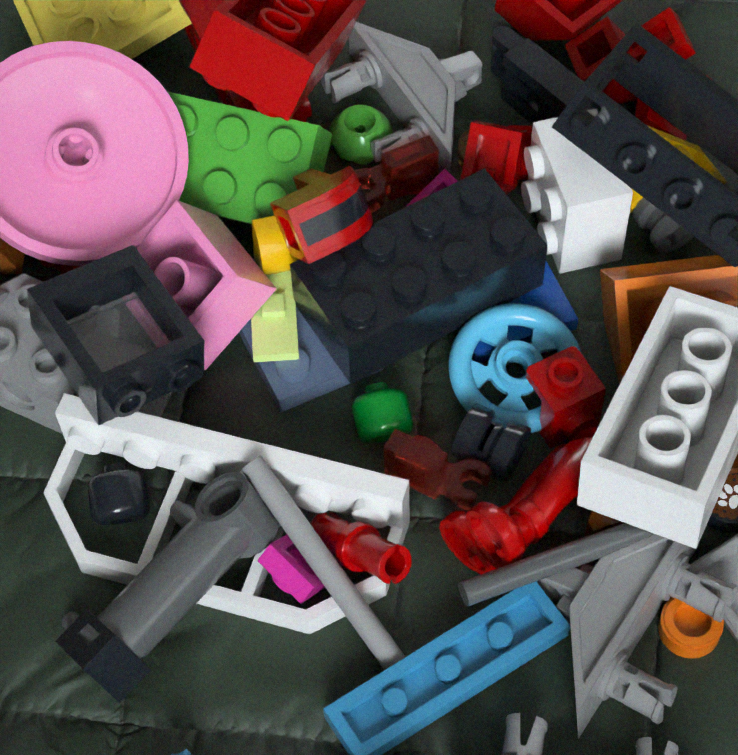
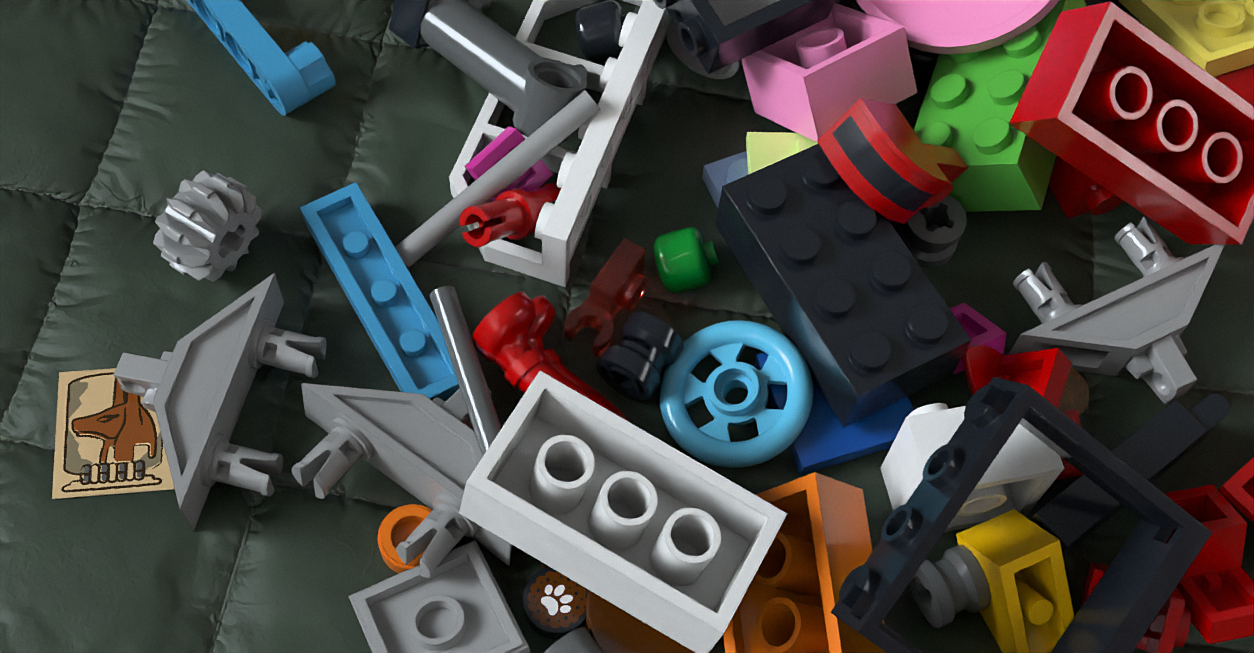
camera: 85 degrees right, 5 degrees up
bright green plate [329,105,393,165] -> none
clear red plate [355,135,439,213] -> none
red bracket [526,346,606,448] -> none

